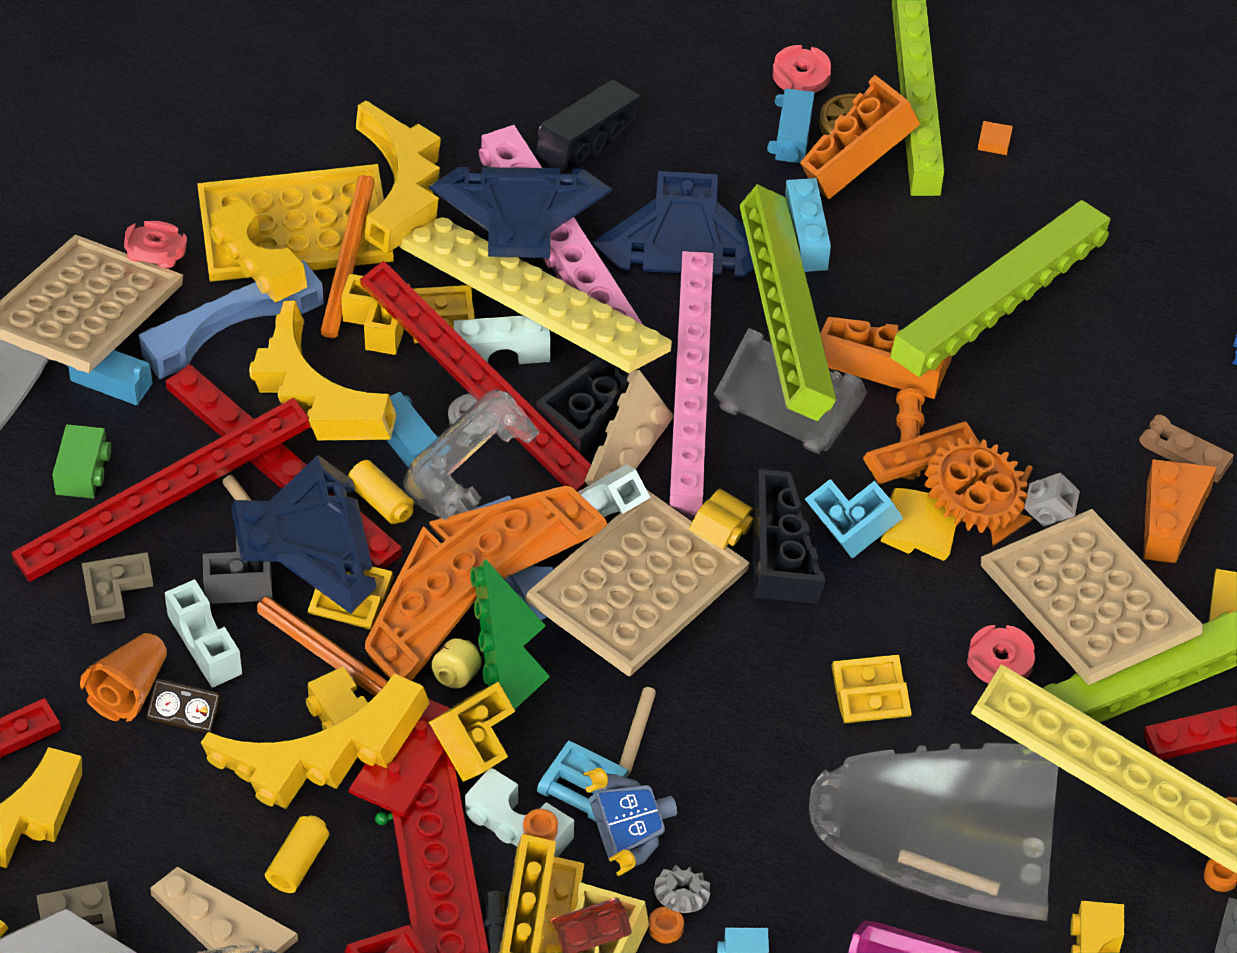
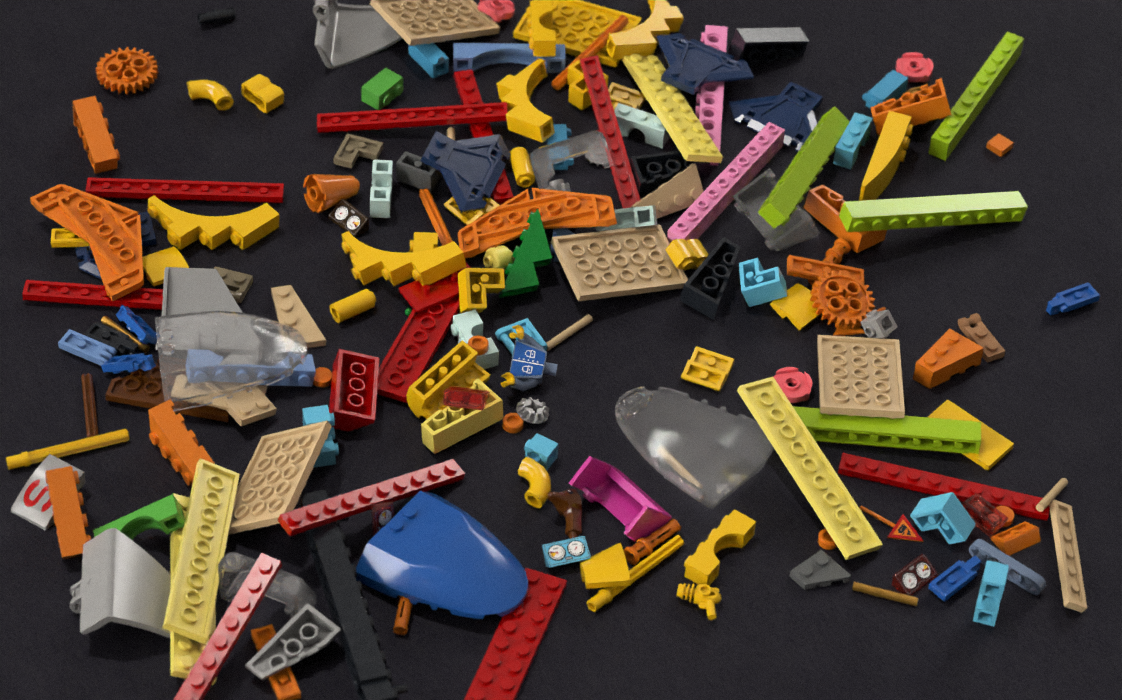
camera: 30 degrees right, 5 degrees down
none -> yellow slope [859,111,913,201]

